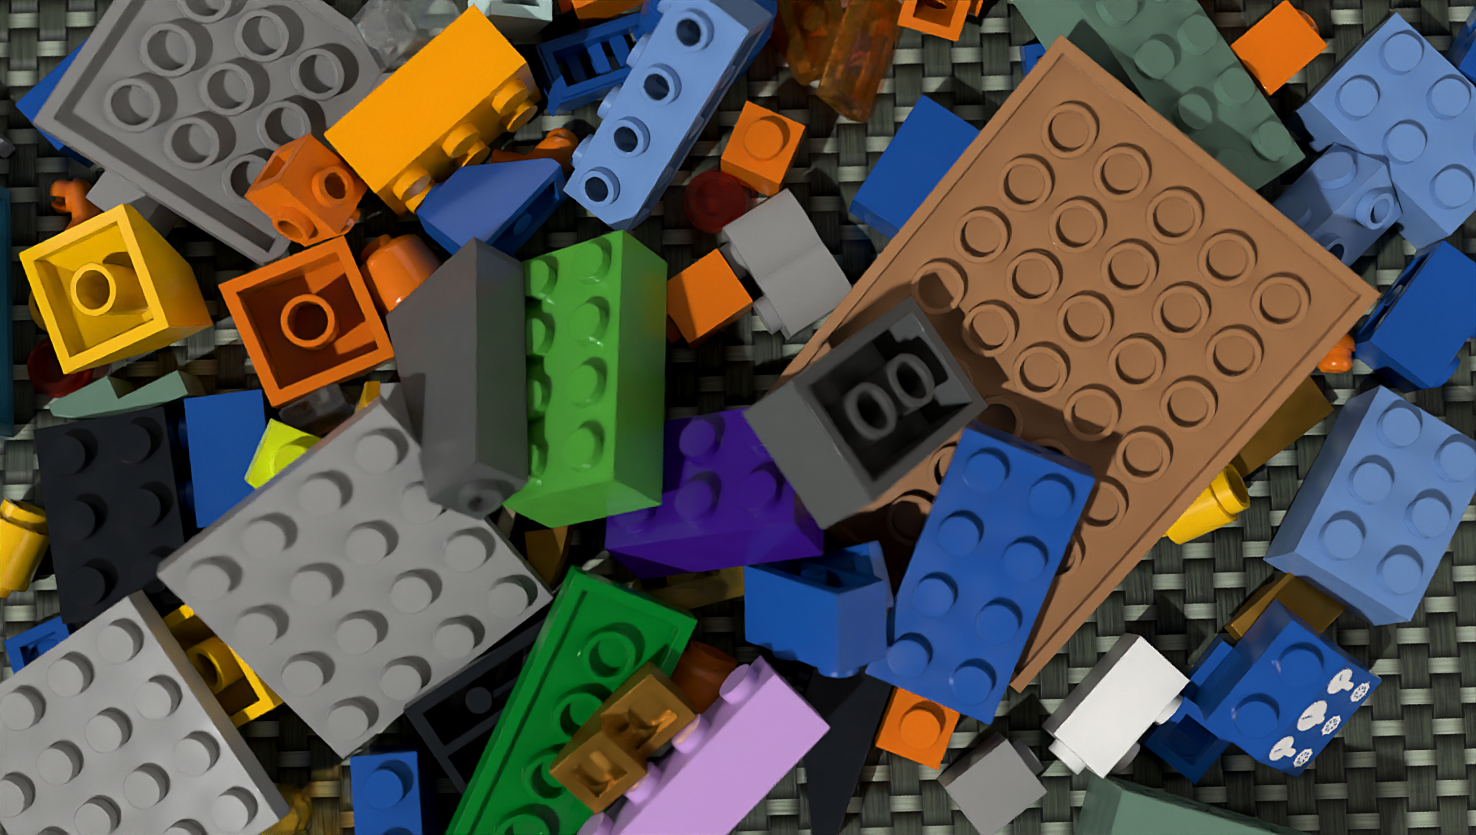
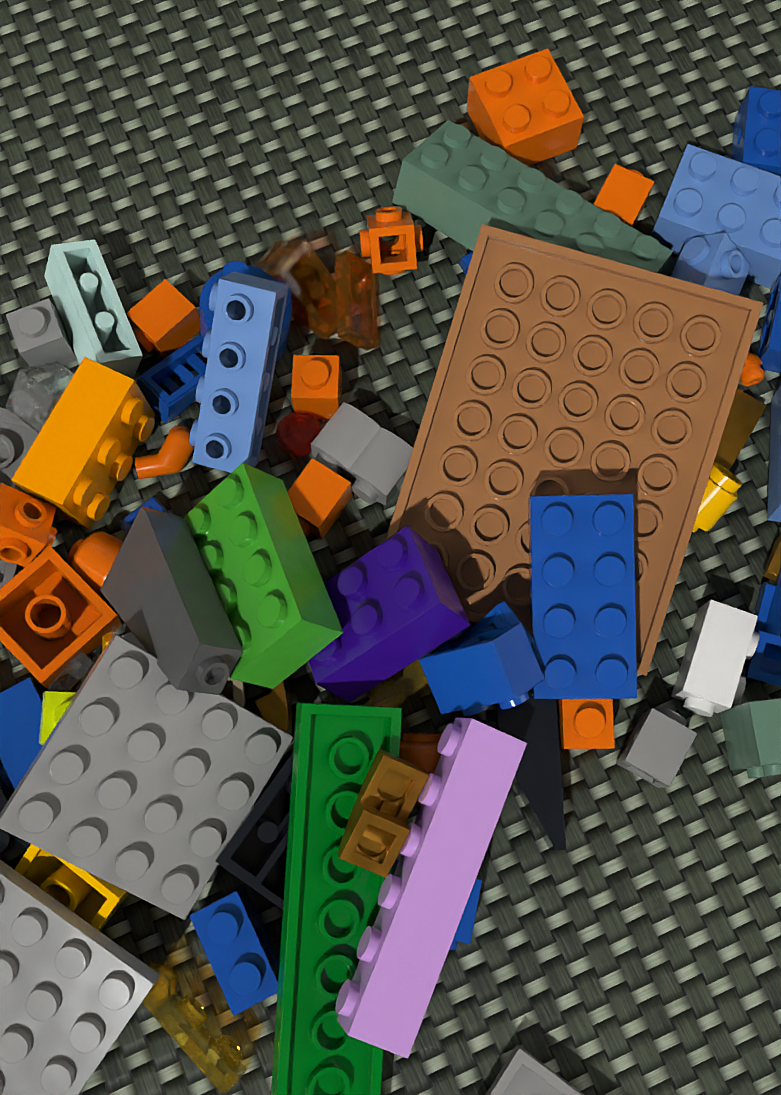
camera: 15 degrees left, 10 degrees down
blue slope [416,158,569,257] -> none
dark grey brick [742,295,988,530] -> none
blue brick [848,94,981,240] -> none

